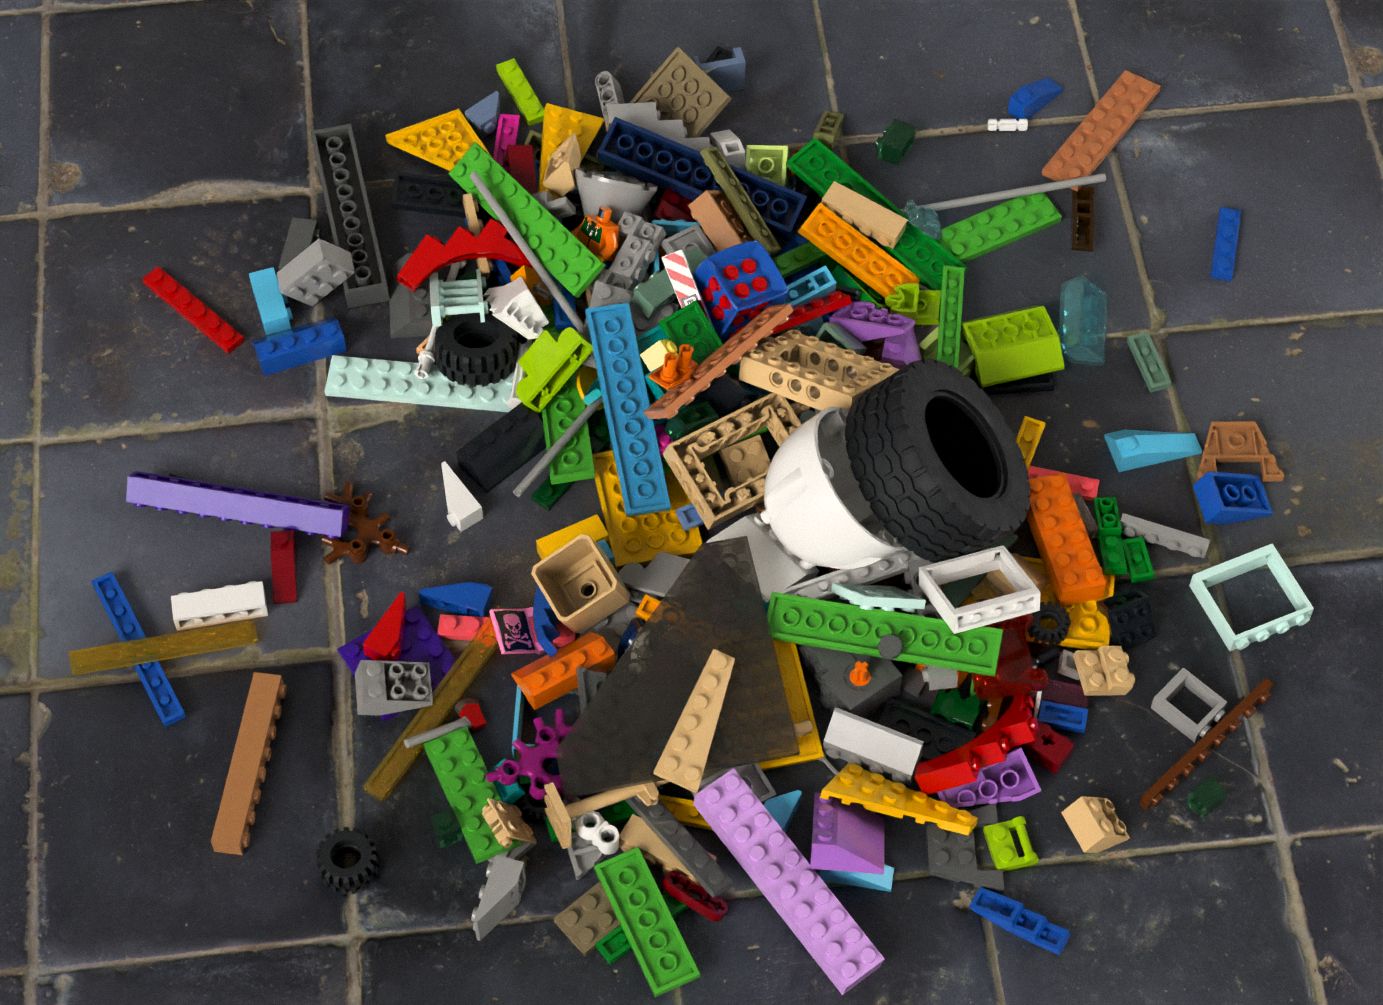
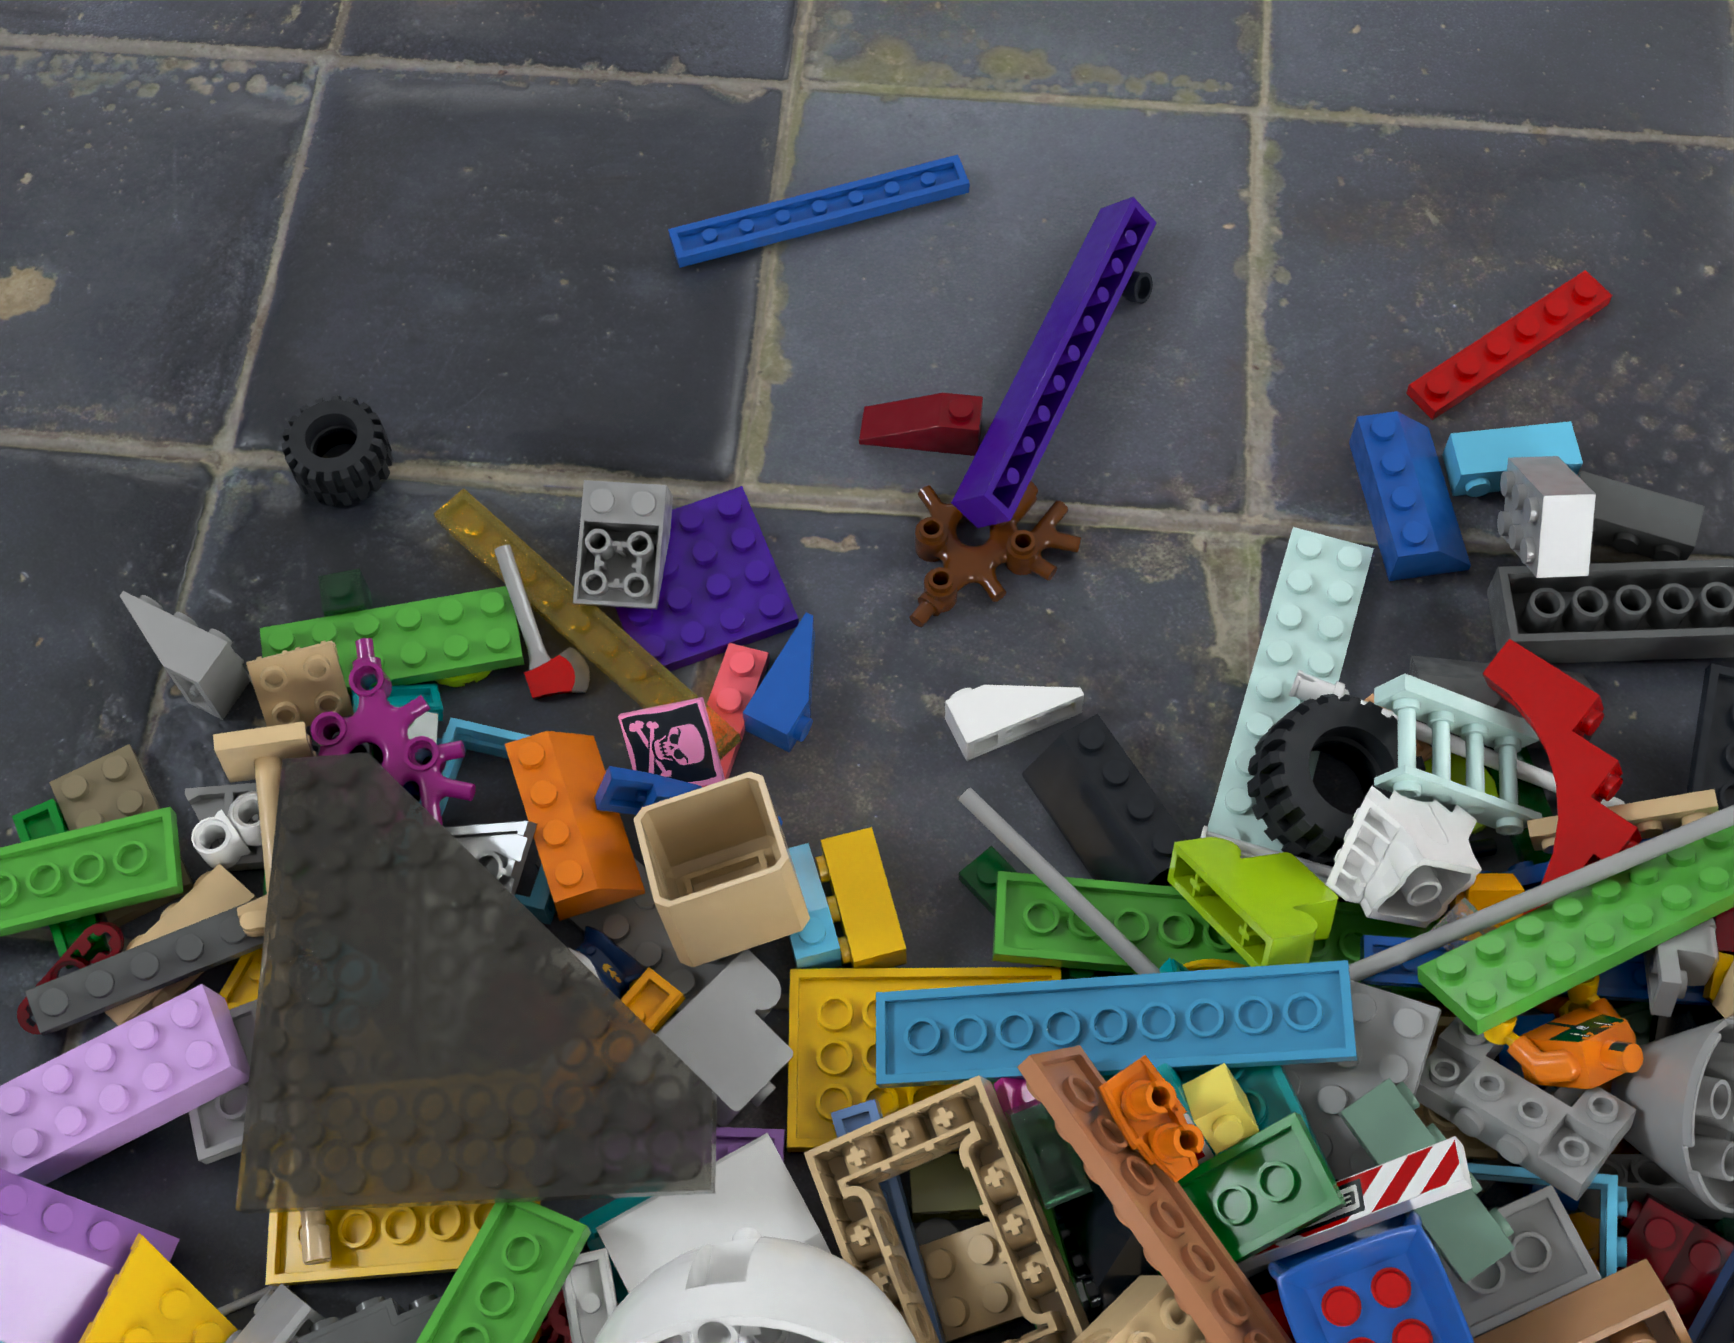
camera: 105 degrees right, 5 degrees up
clear yellow plate [68,620,258,676] -> none
white brick [171,581,268,631] -> none
medium nougat brick [211,672,287,855] -> none
red slope [363,592,407,661] -> none
tan wing [653,649,735,794] -> none
medium azure slope [763,790,802,833] -> none

